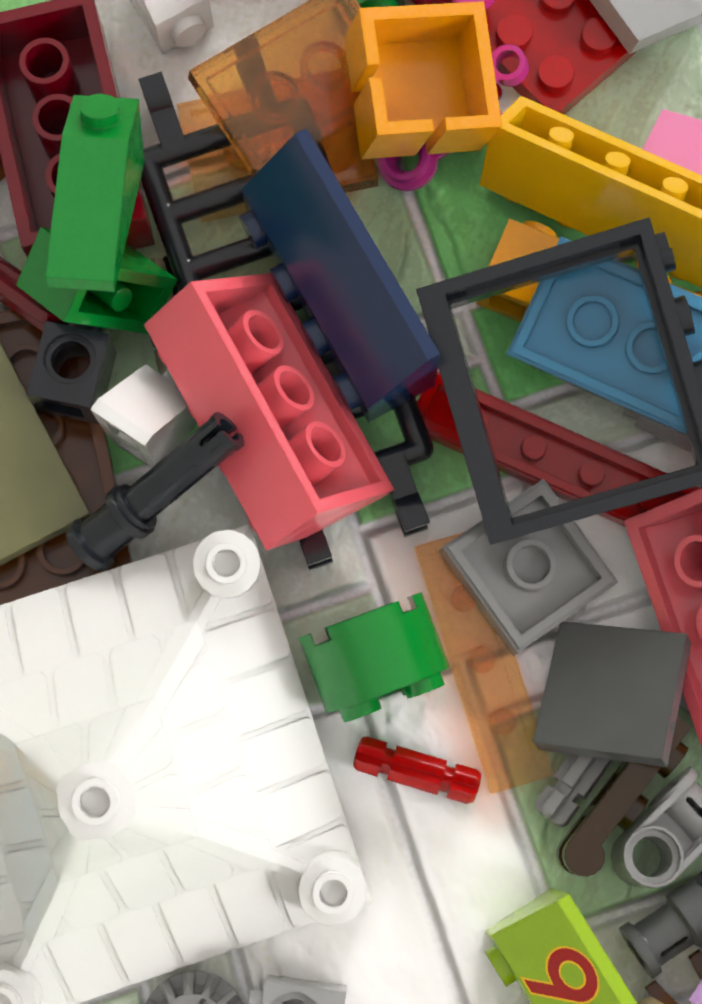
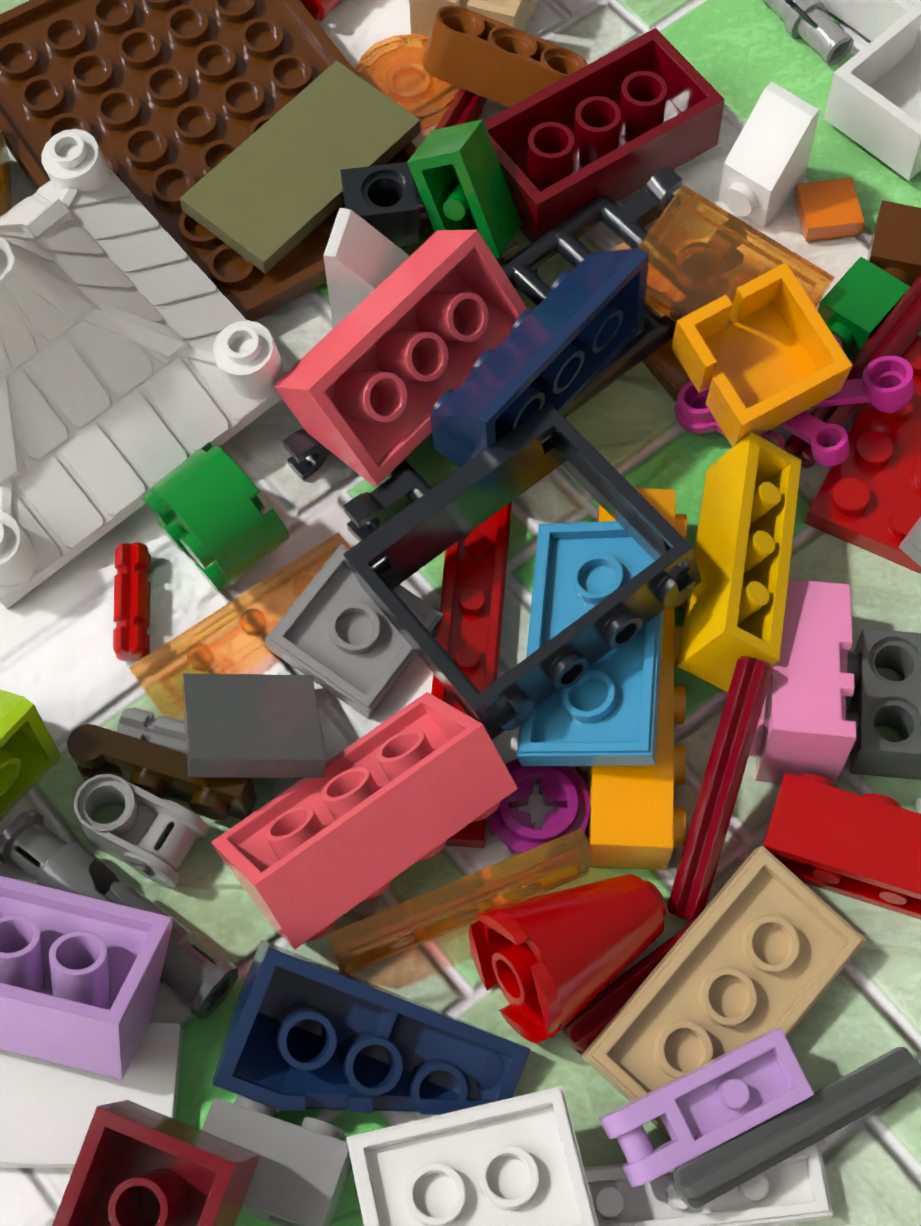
camera: 70 degrees right, 15 degrees down
green slope [45,94,144,292] -> none
black pin [66,412,245,572] -> none

